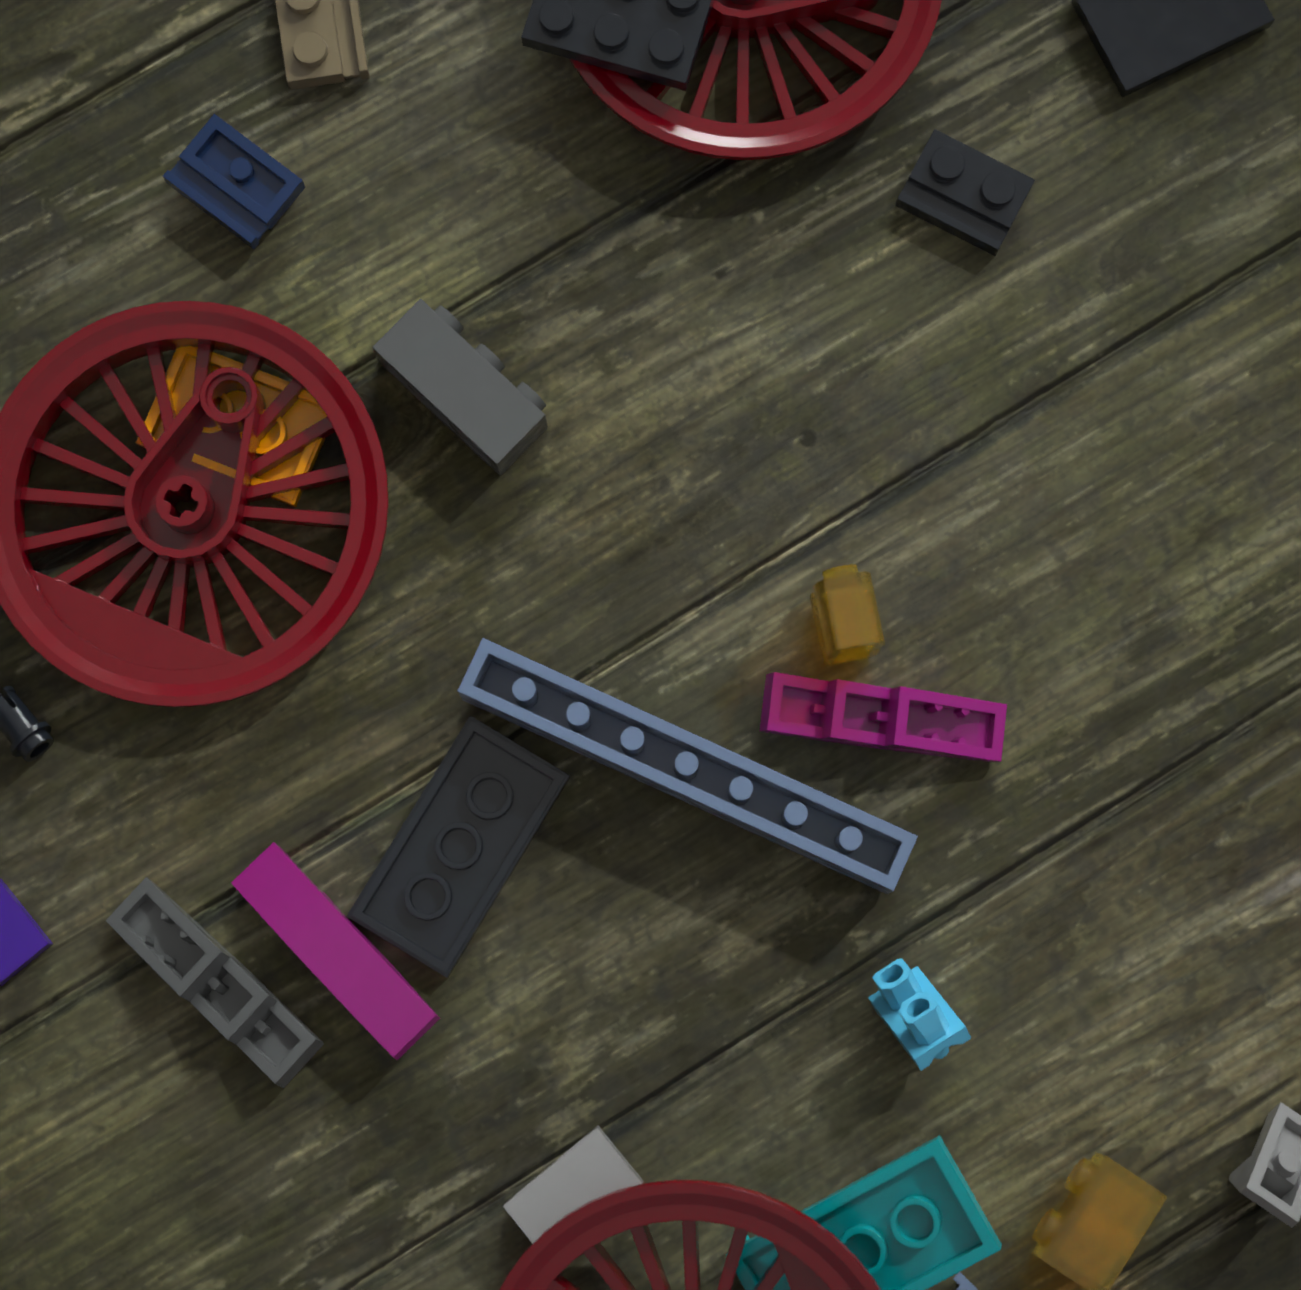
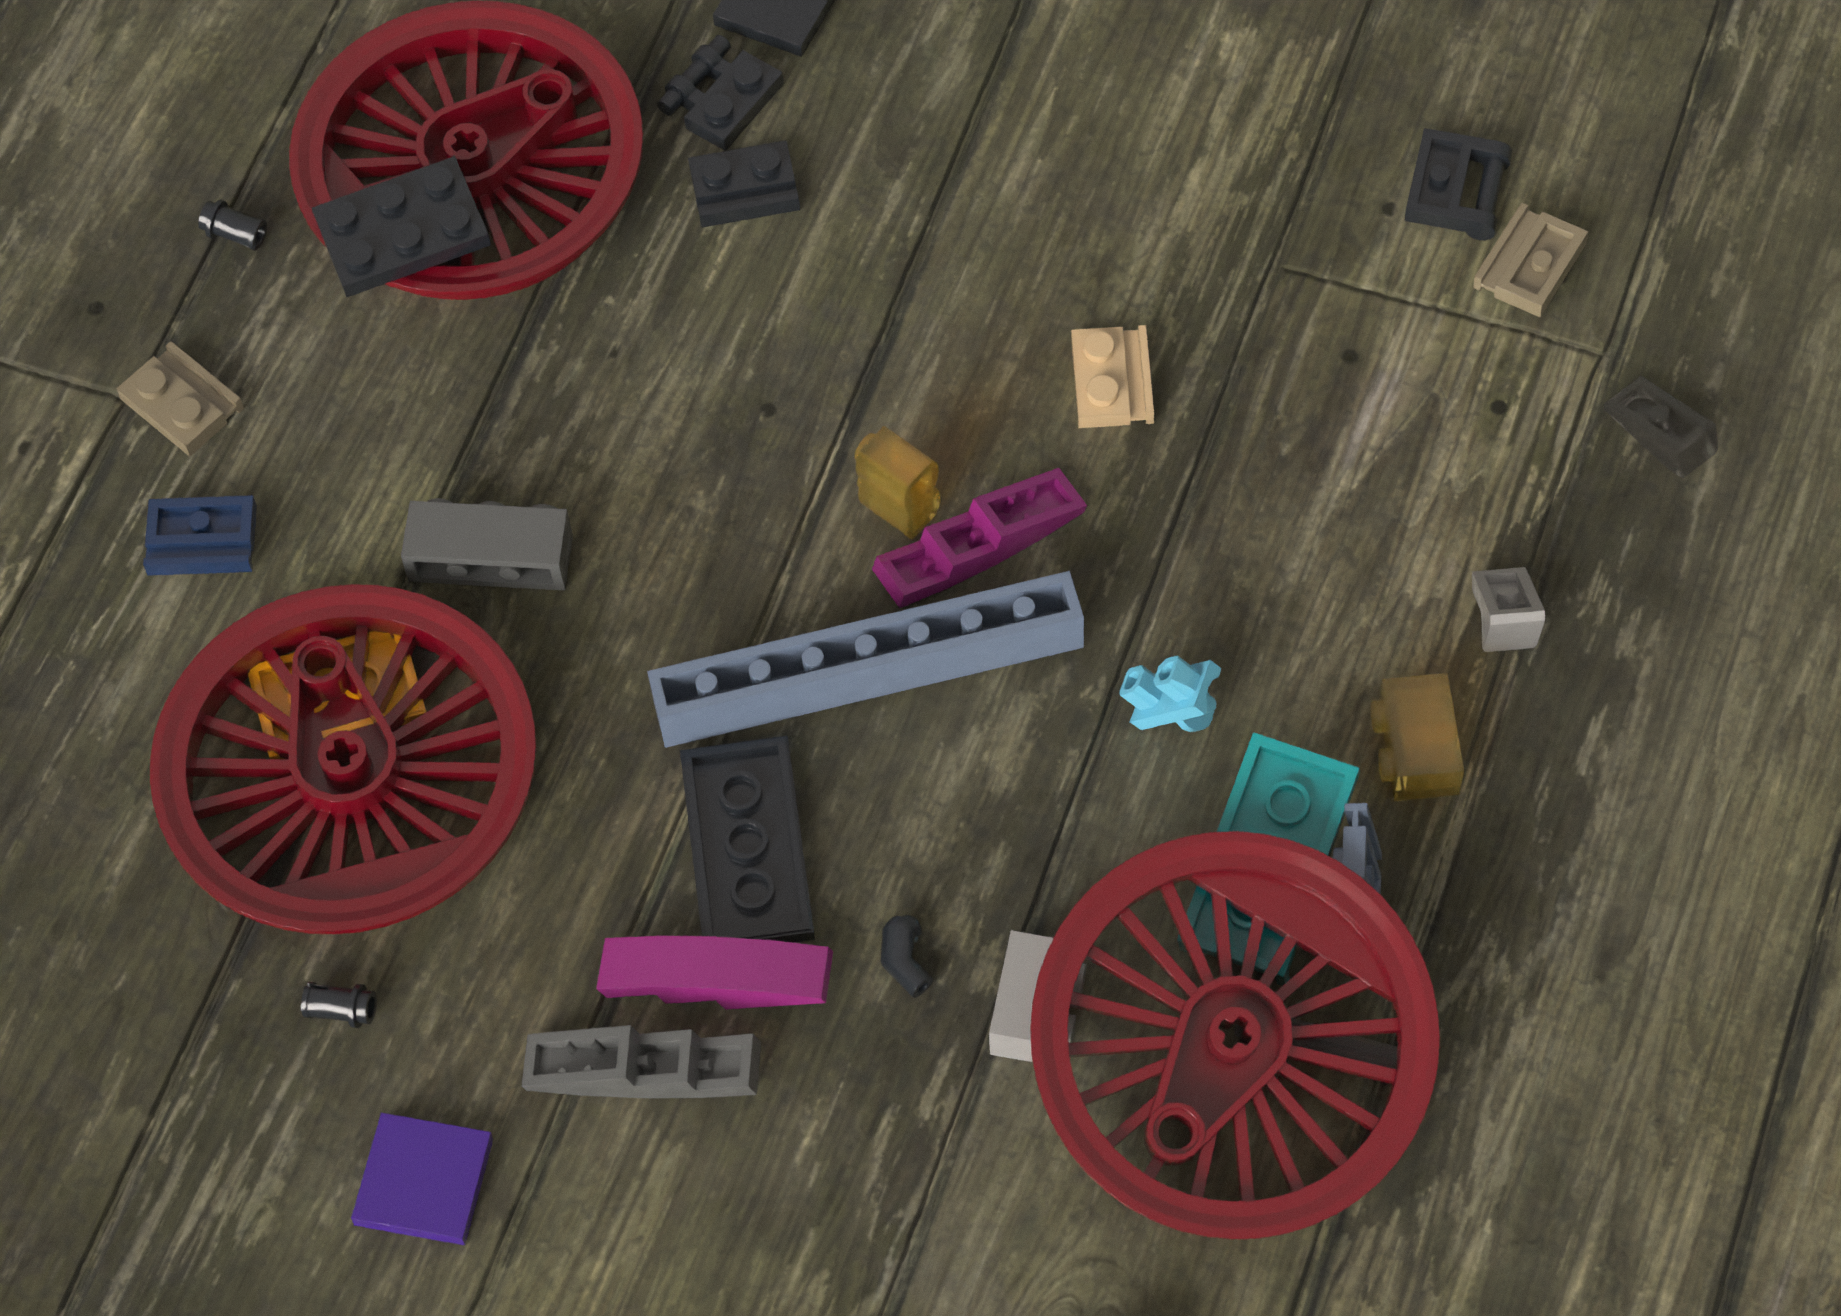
camera: 35 degrees left, 20 degrees down
none -> black plate [657,35,784,151]
none -> black arm [880,914,933,998]
none -> tan plate [1071,325,1154,428]

